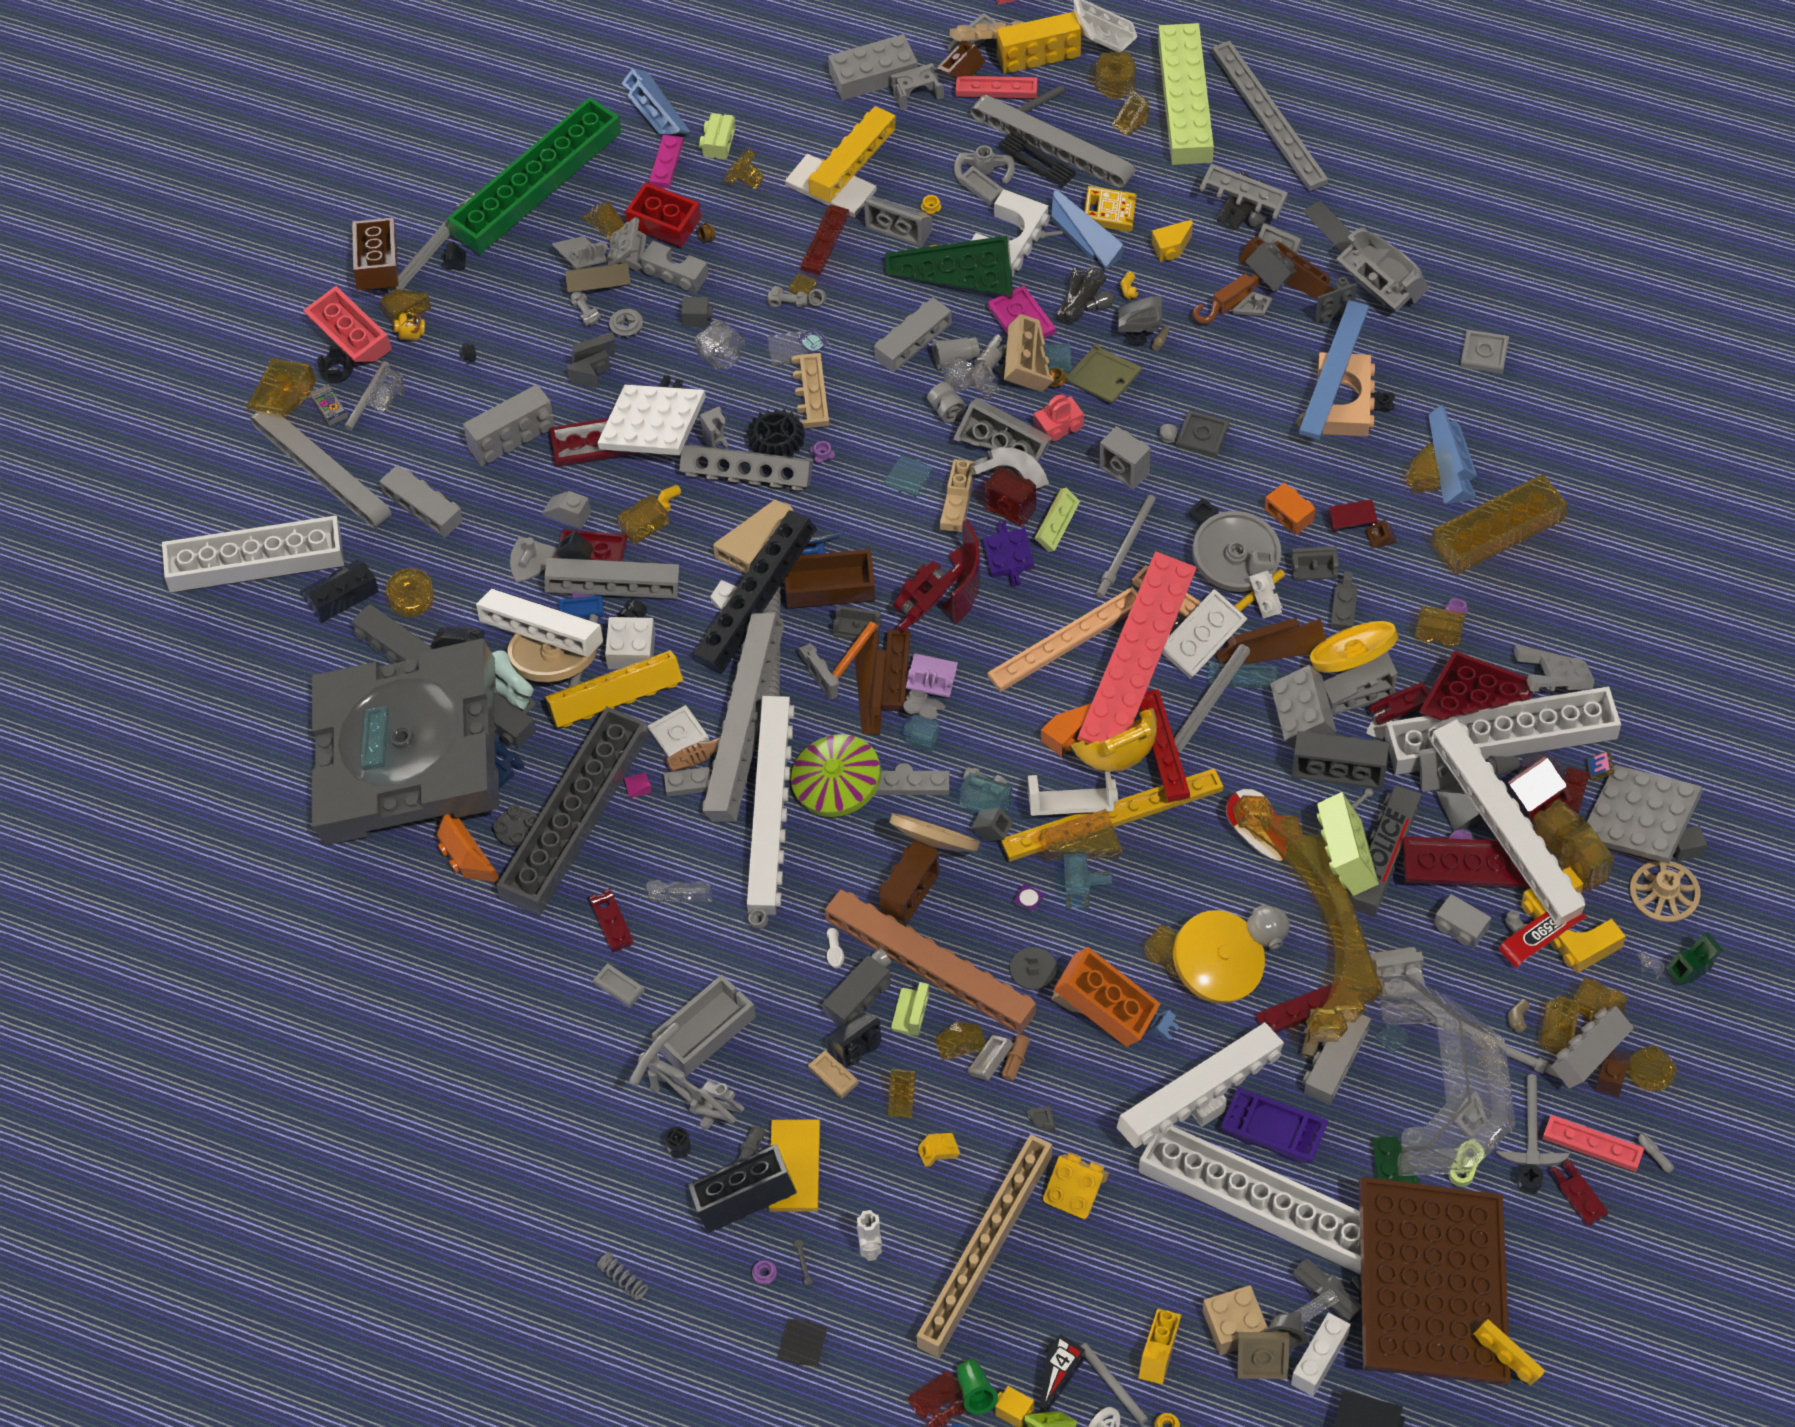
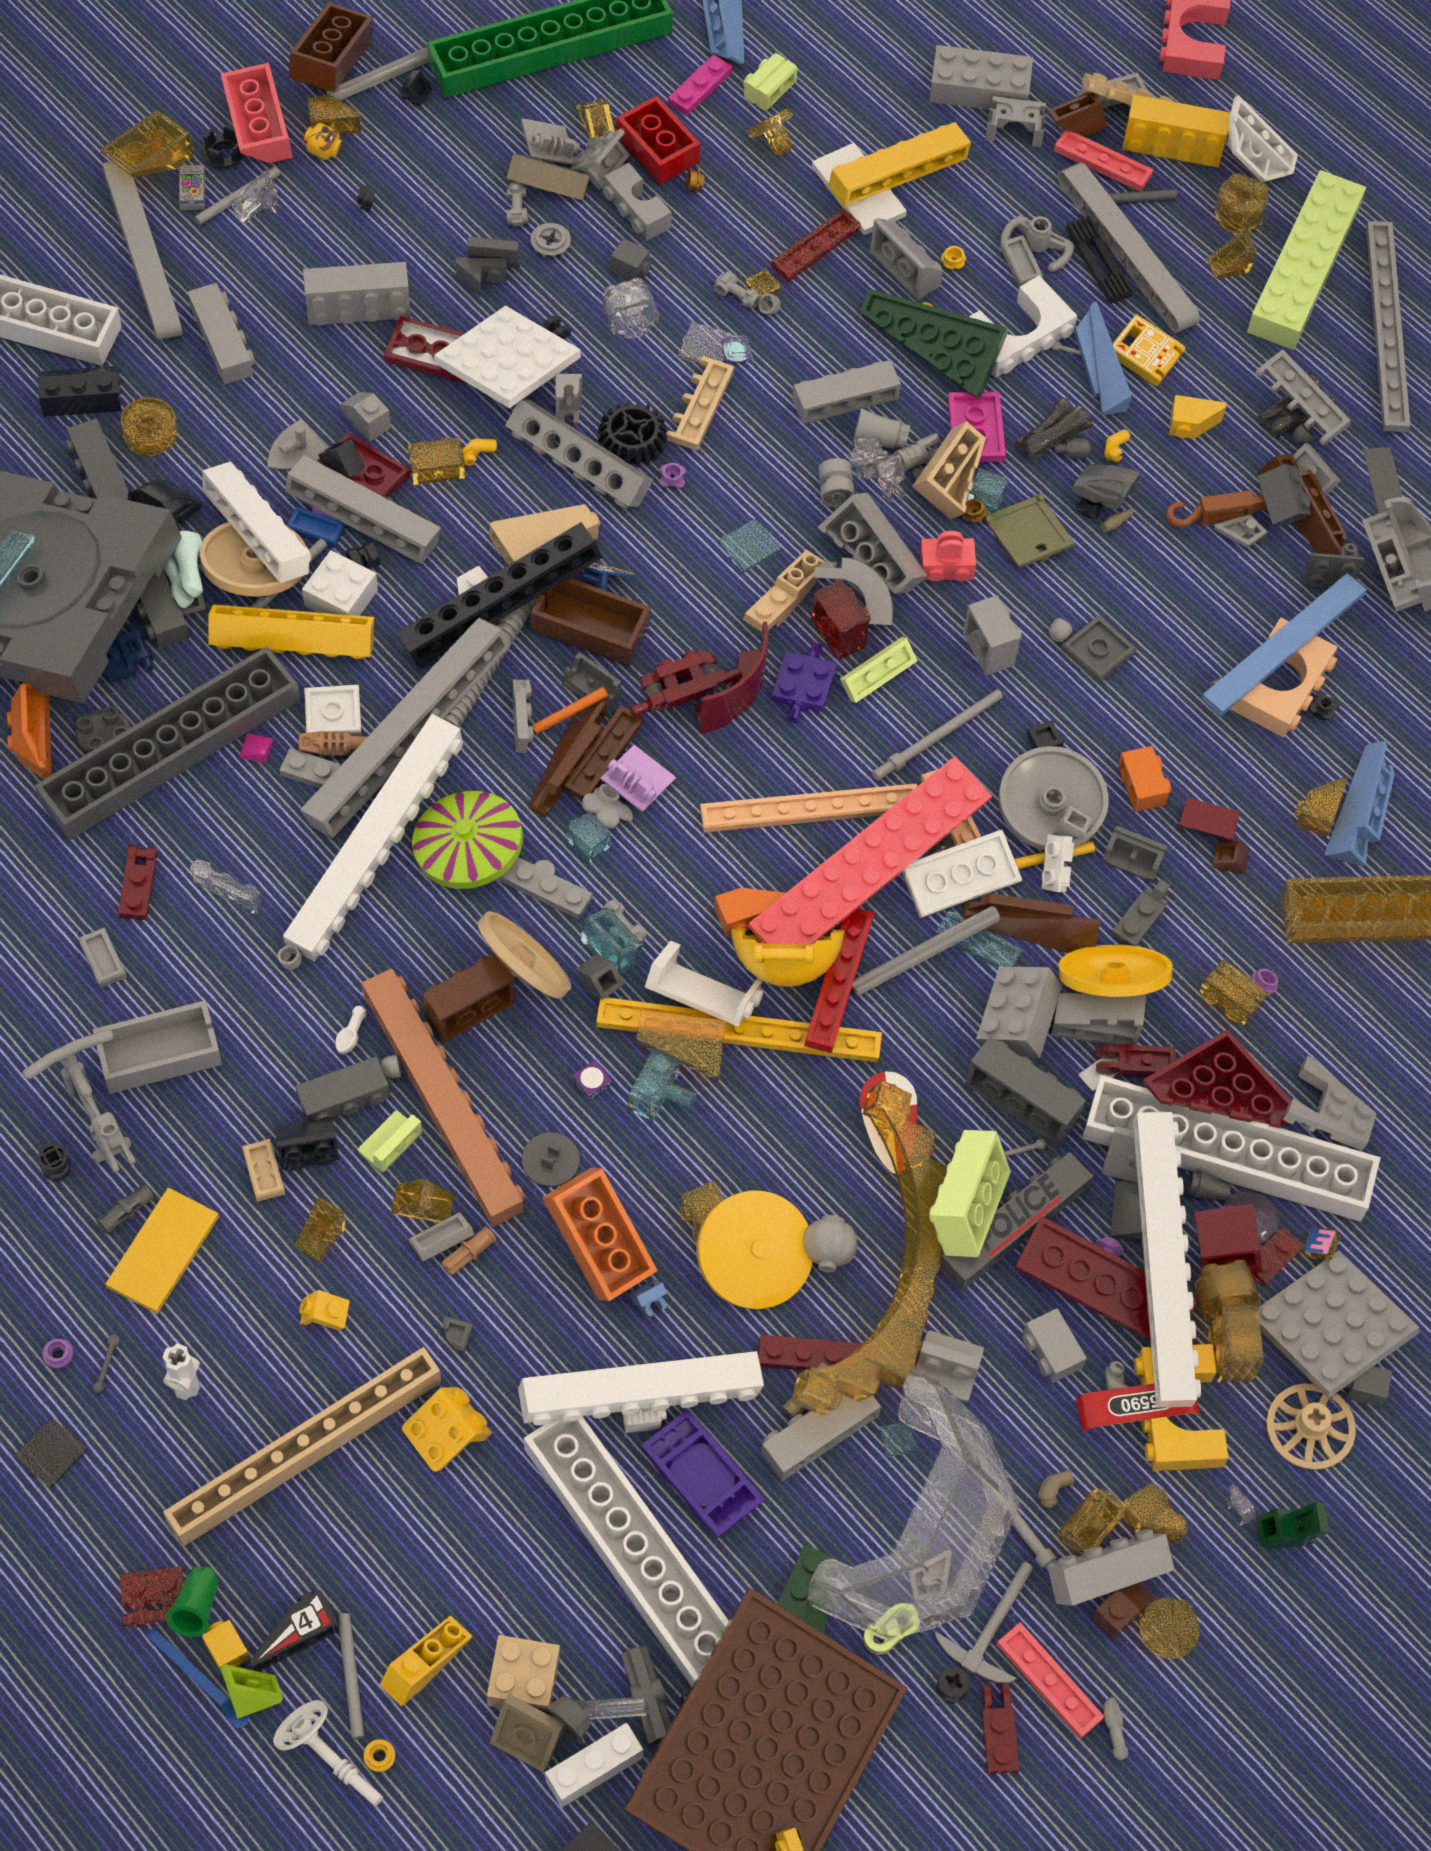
camera: 20 degrees right, 5 degrees up
black slope [688,1144,797,1233] -> none

